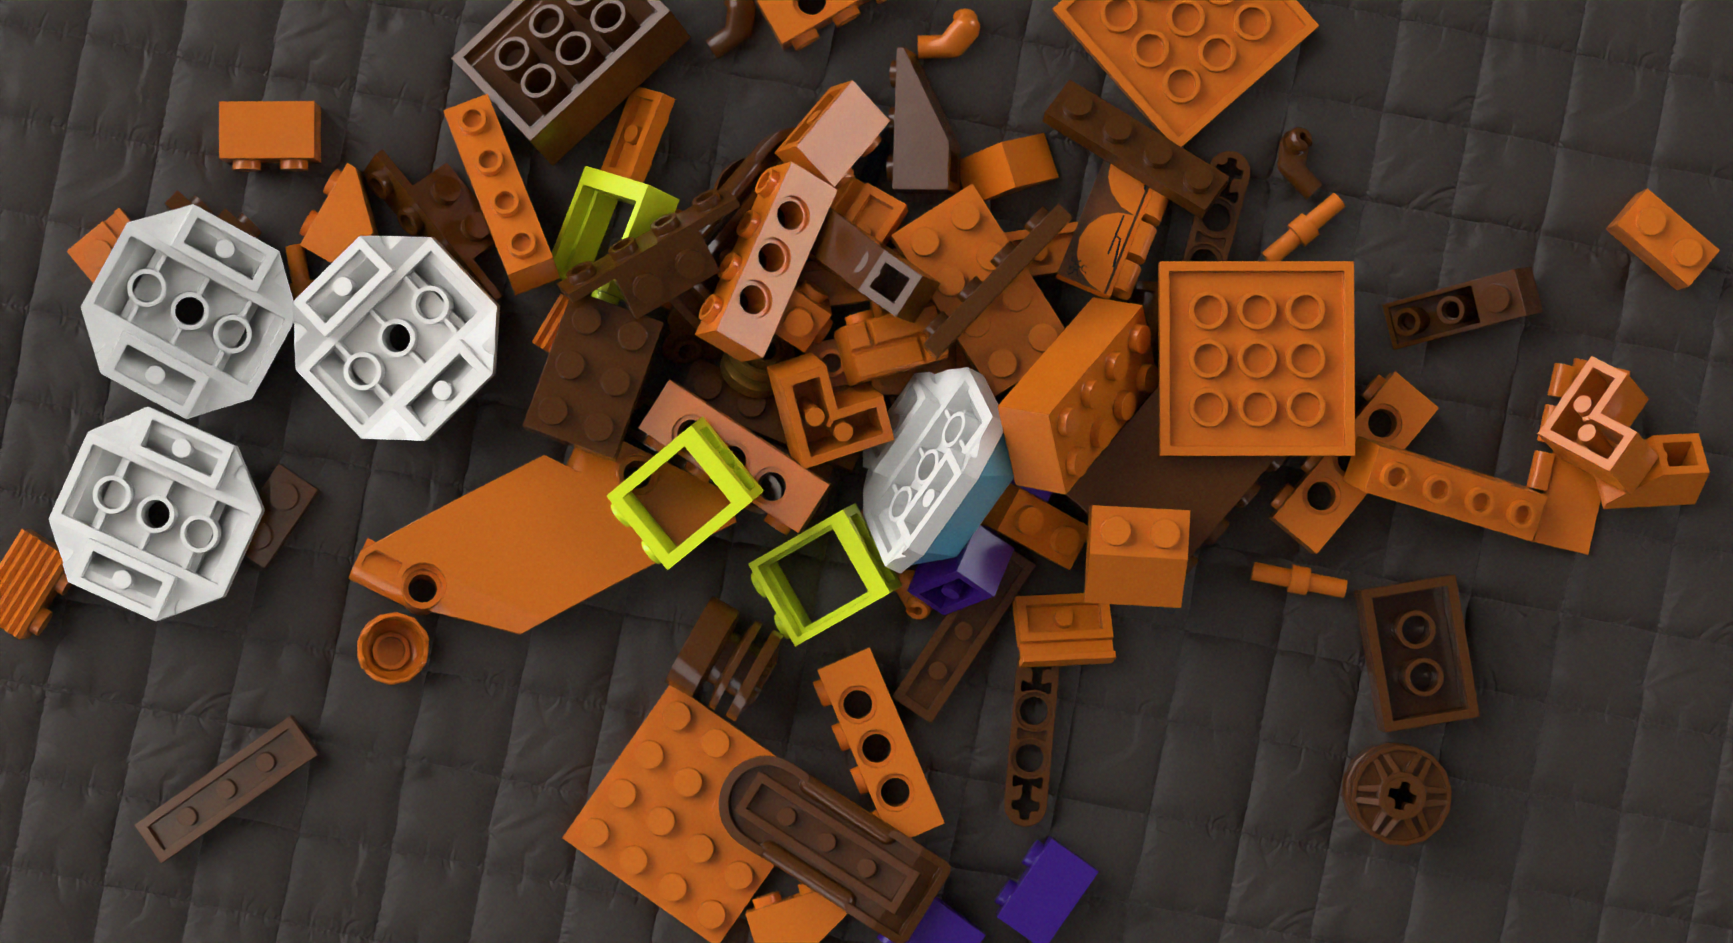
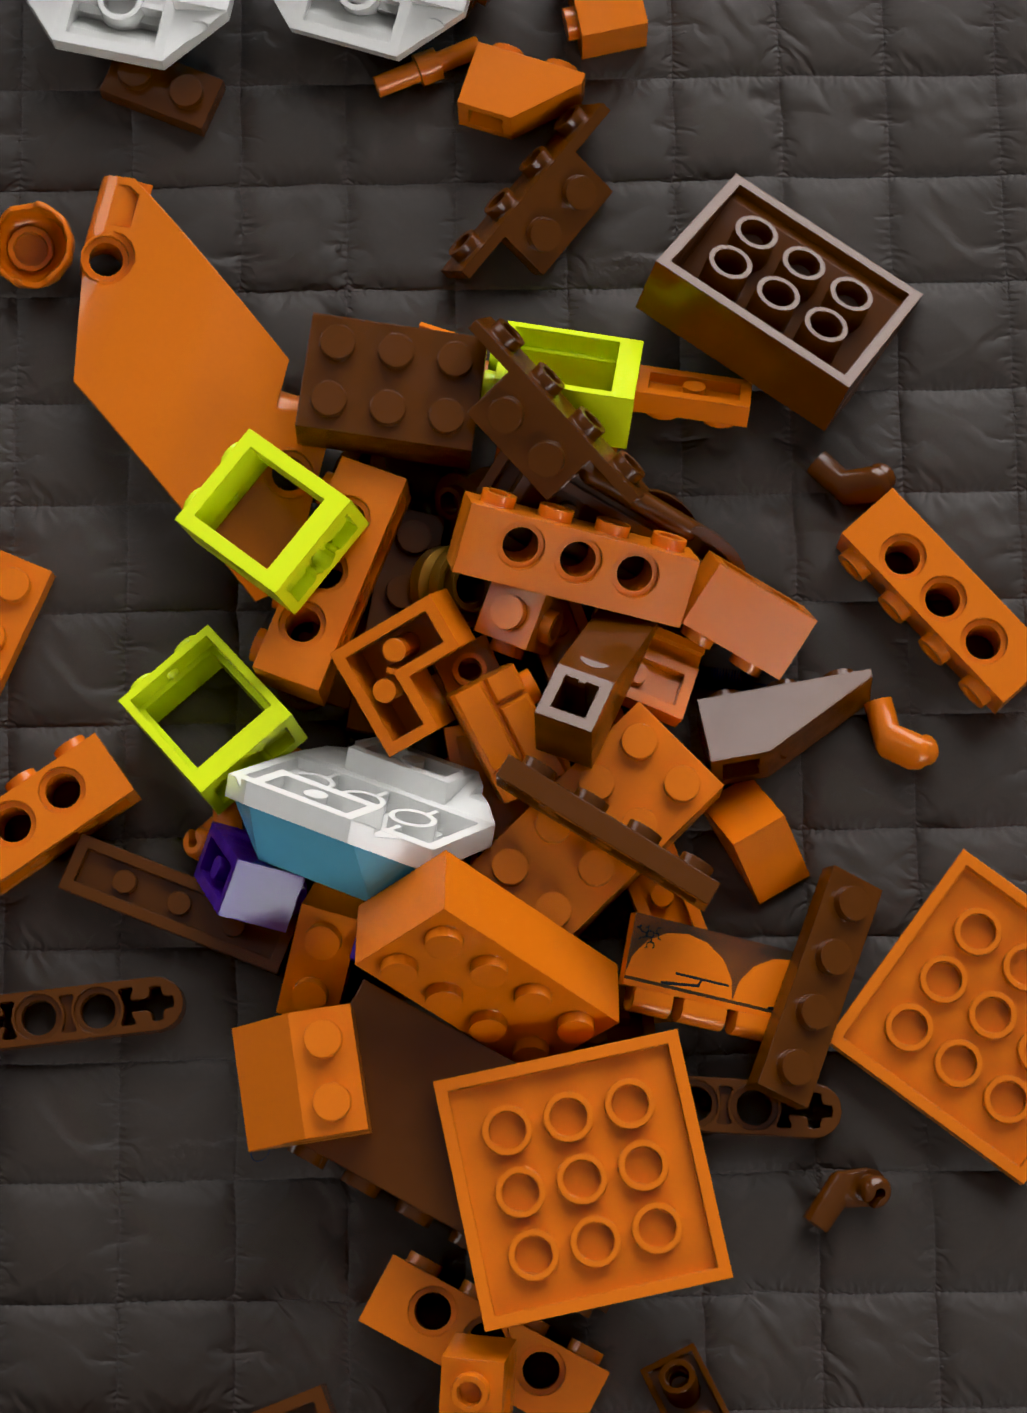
camera: 80 degrees right, 10 degrees down
white piece [292,236,500,441] -> none
orange brick [443,93,560,296] -> none
reddish brown wheel [665,596,784,722] -> none
orange plate [1012,593,1116,668] -> none
orange bar [1250,561,1348,598] -> none
orange bar [1261,193,1346,261] -> none

